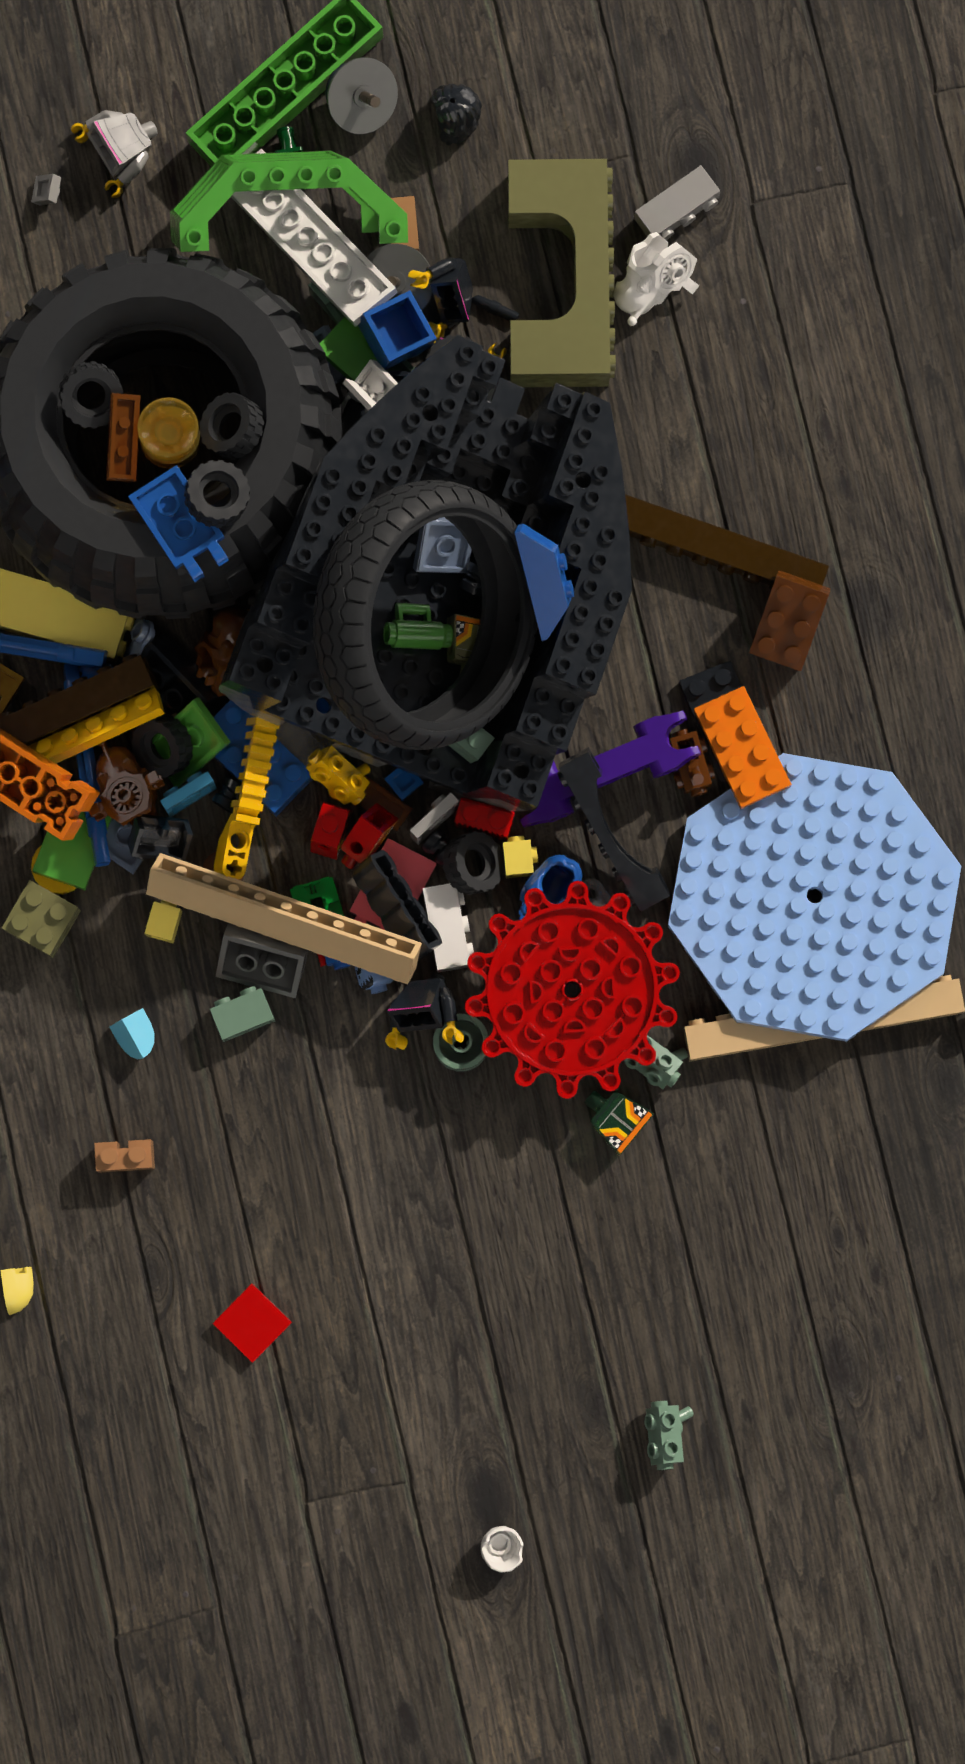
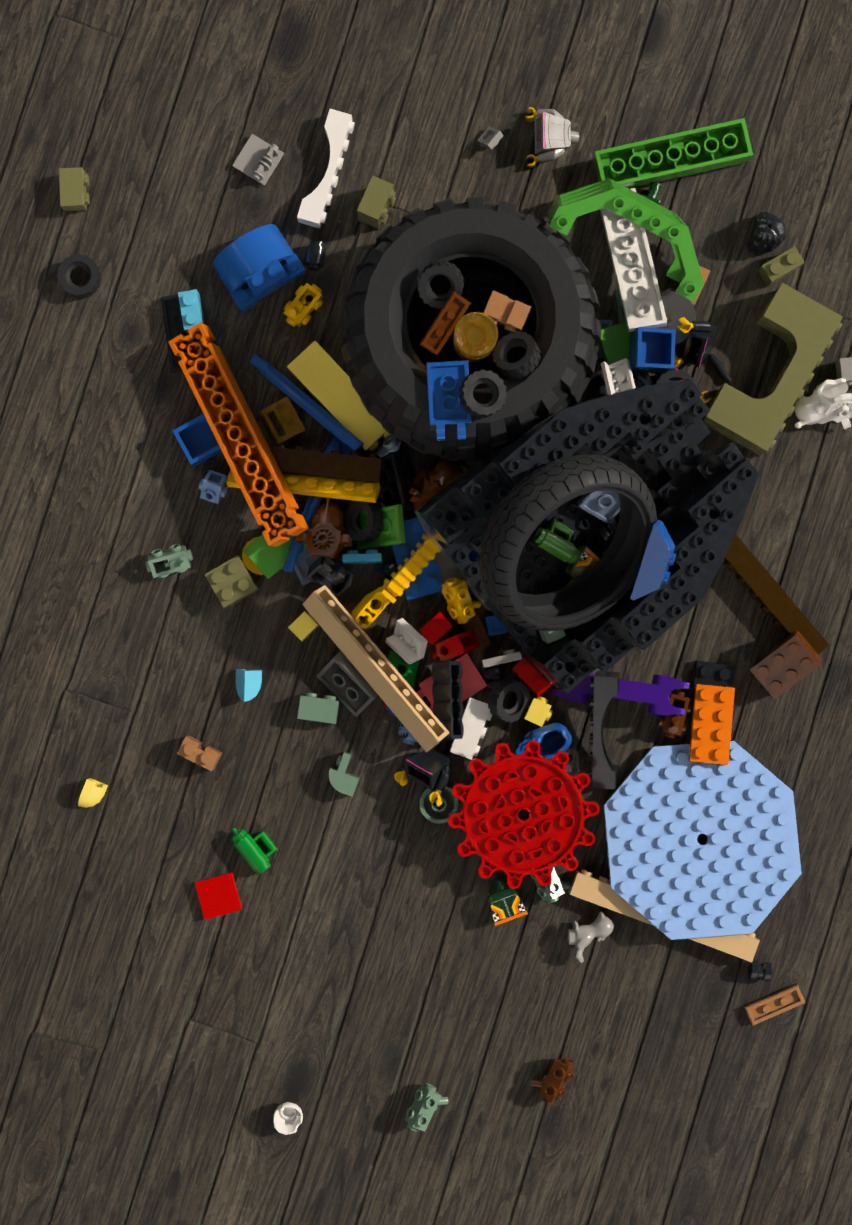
camera: 30 degrees right, 5 degrees up
dark grey piece [325,57,398,134] -> none
none -> green piece [232,828,277,875]
none -> sand green brick [329,752,360,797]
none -> white bracket [385,618,428,664]
none -> medium nougat brick [483,290,531,333]
none -> reddish brown brick [531,1057,574,1105]
none -> light grey animal [568,911,614,963]
none -> olive brick [758,246,805,287]

